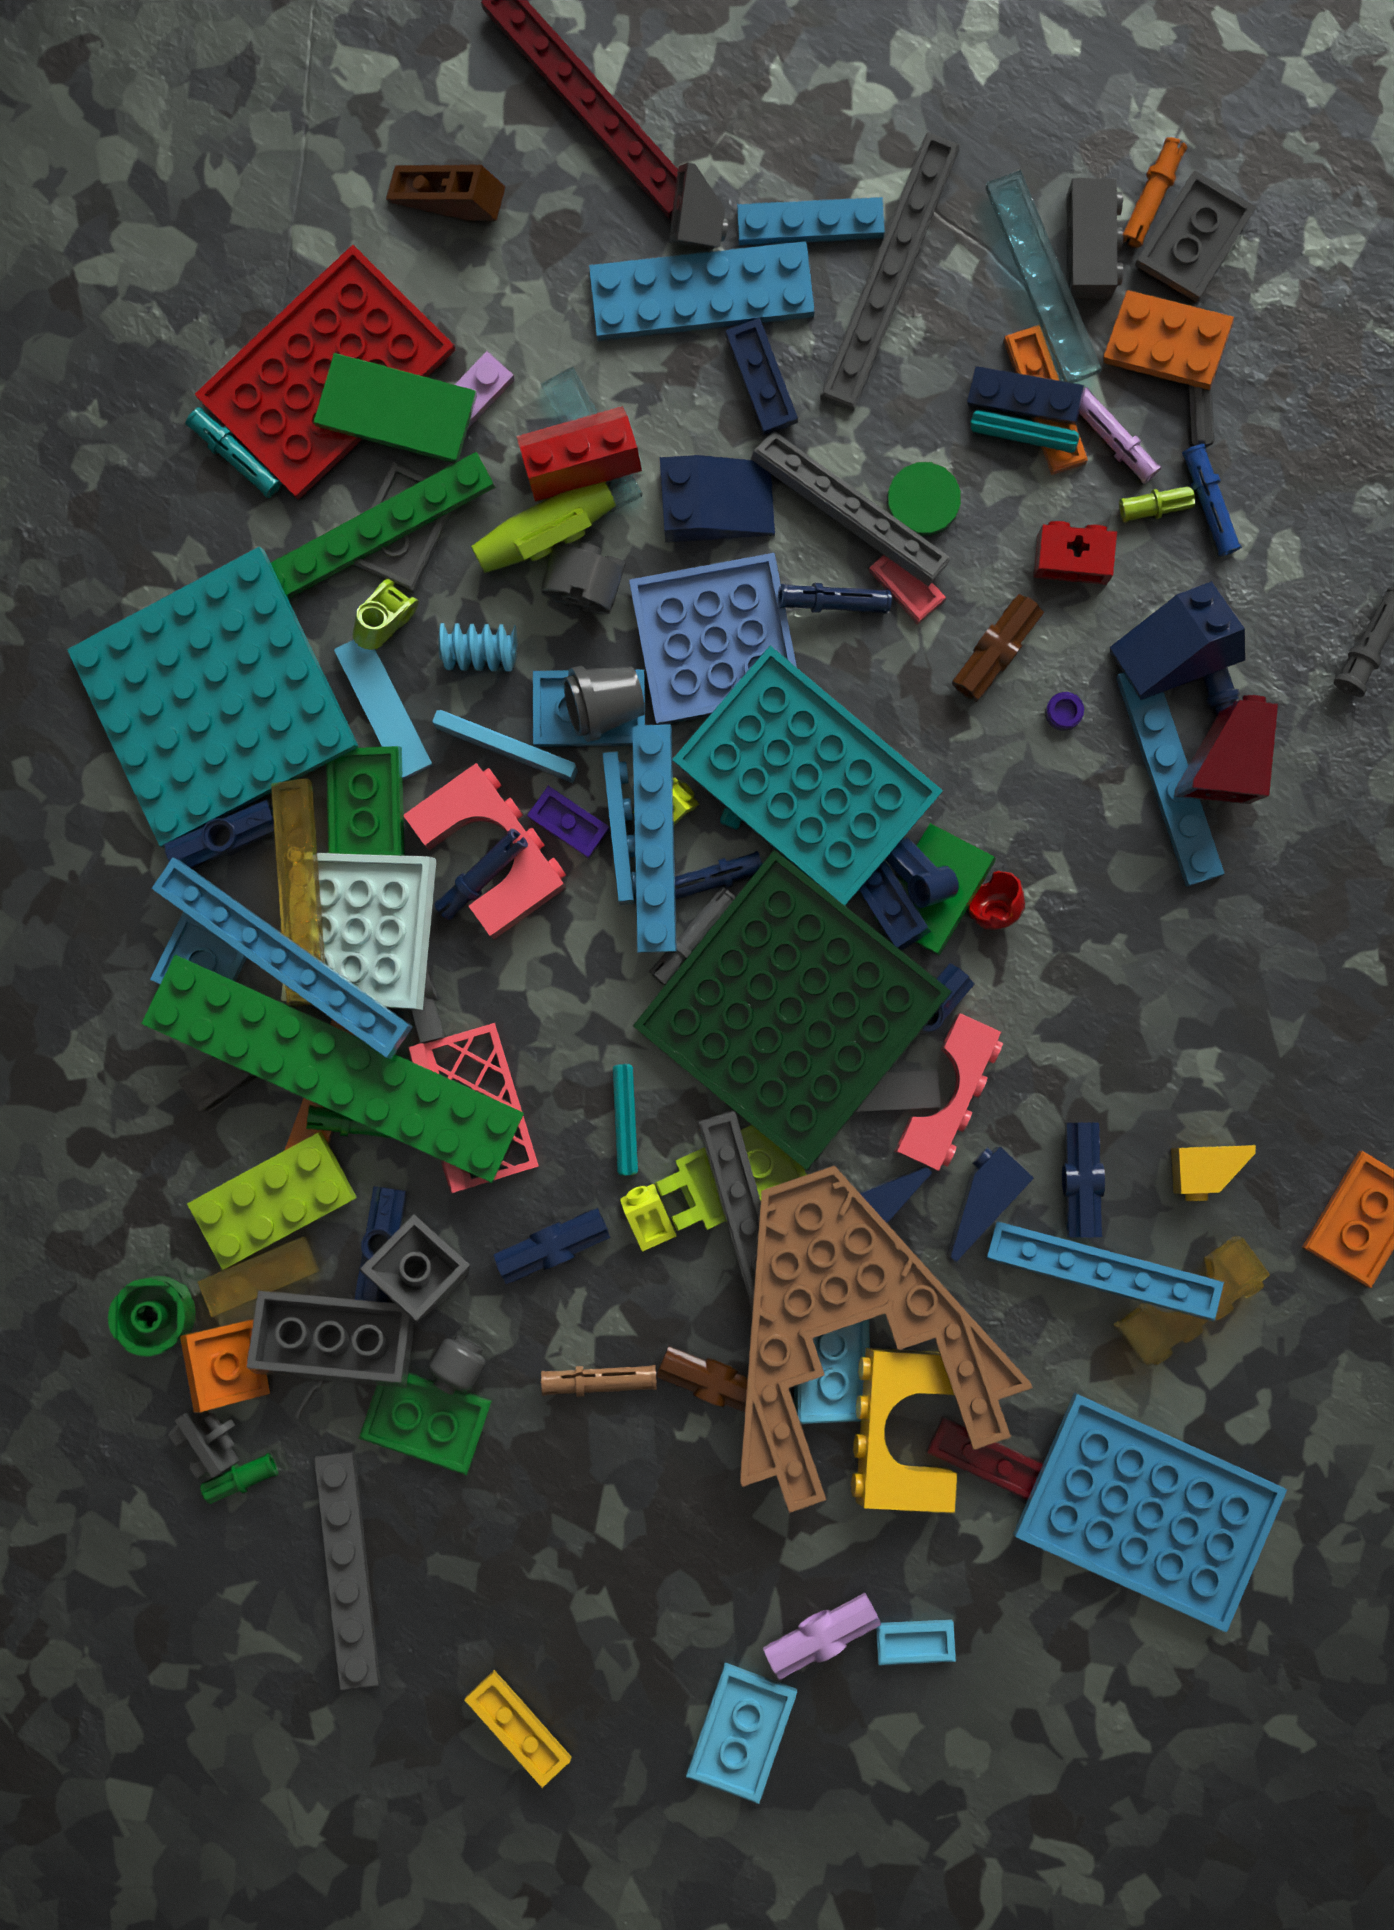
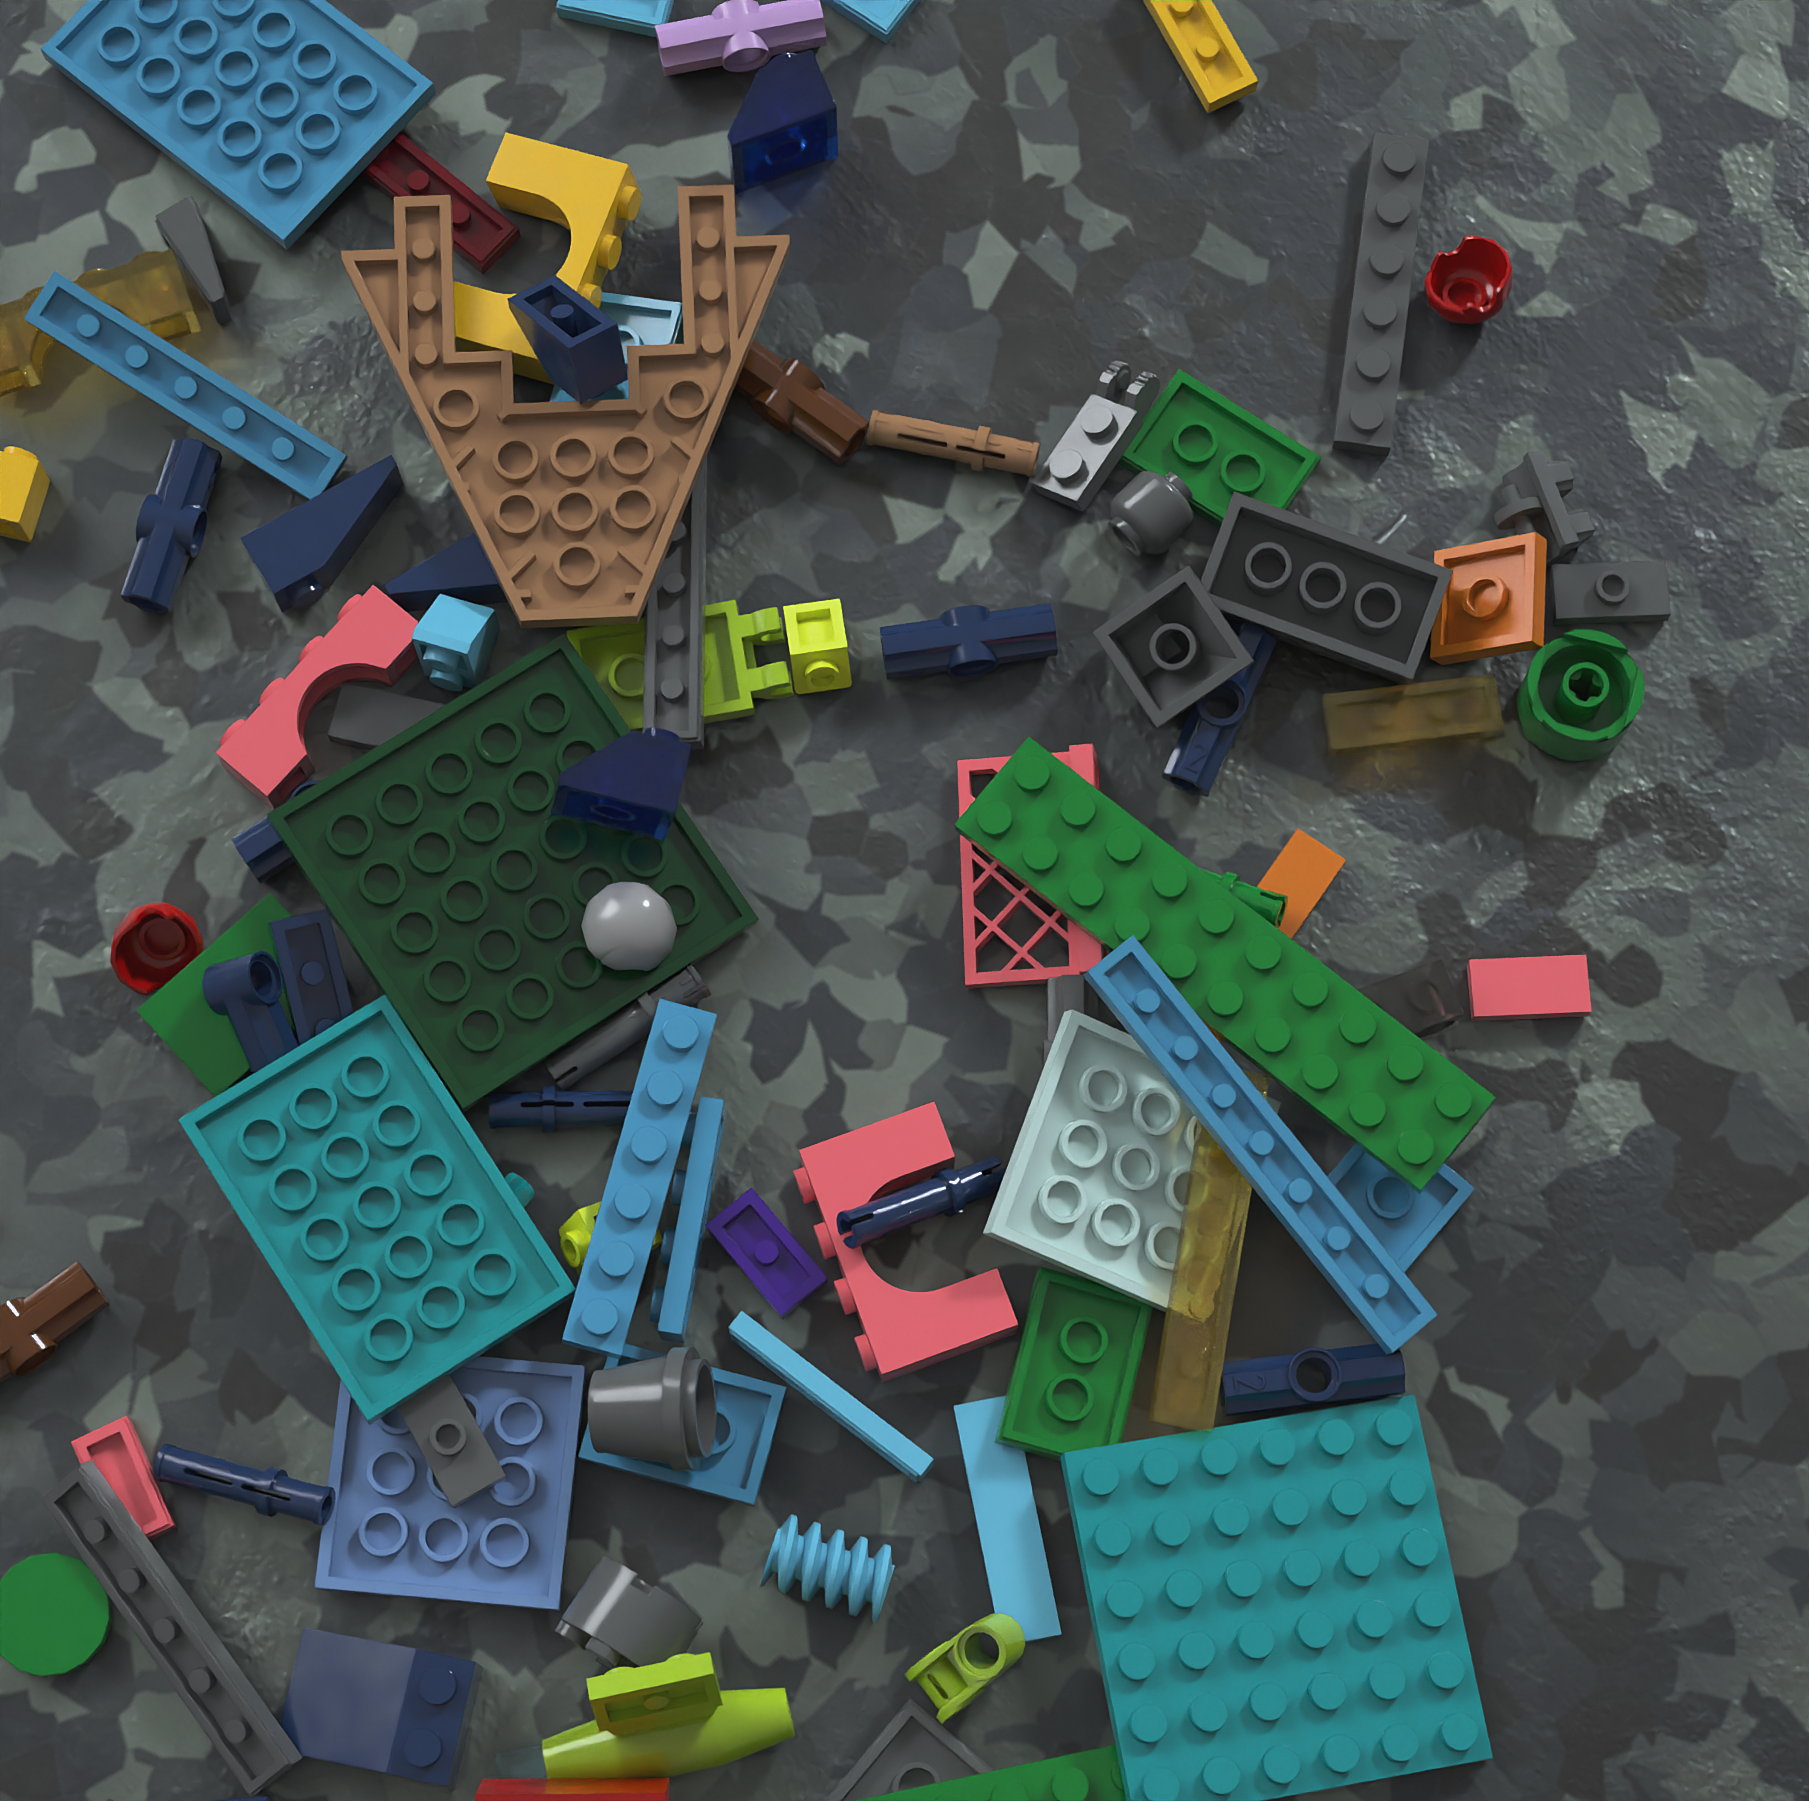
camera: 170 degrees left, 10 degrees down
lime plate [187,1131,357,1270] -> none
green axle [200,1453,278,1504] -> none
teal axle [613,1064,638,1176] -> none
none -> dark grey slope [155,196,232,325]
none -> dark grey plate [397,1374,507,1509]
none -> medium azure slope [412,594,500,691]
none -> dark blue slope [507,275,628,404]
none -> clear blue slope [551,728,691,841]
none -> light grey hair [581,882,677,971]
none -> clear blue slope [727,49,838,194]
none -> dark grey hinge [1032,360,1161,512]
none -> red hair [1424,235,1512,324]
none -> coral tile [1467,955,1592,1021]
none -> dark grey plate [1549,560,1671,625]

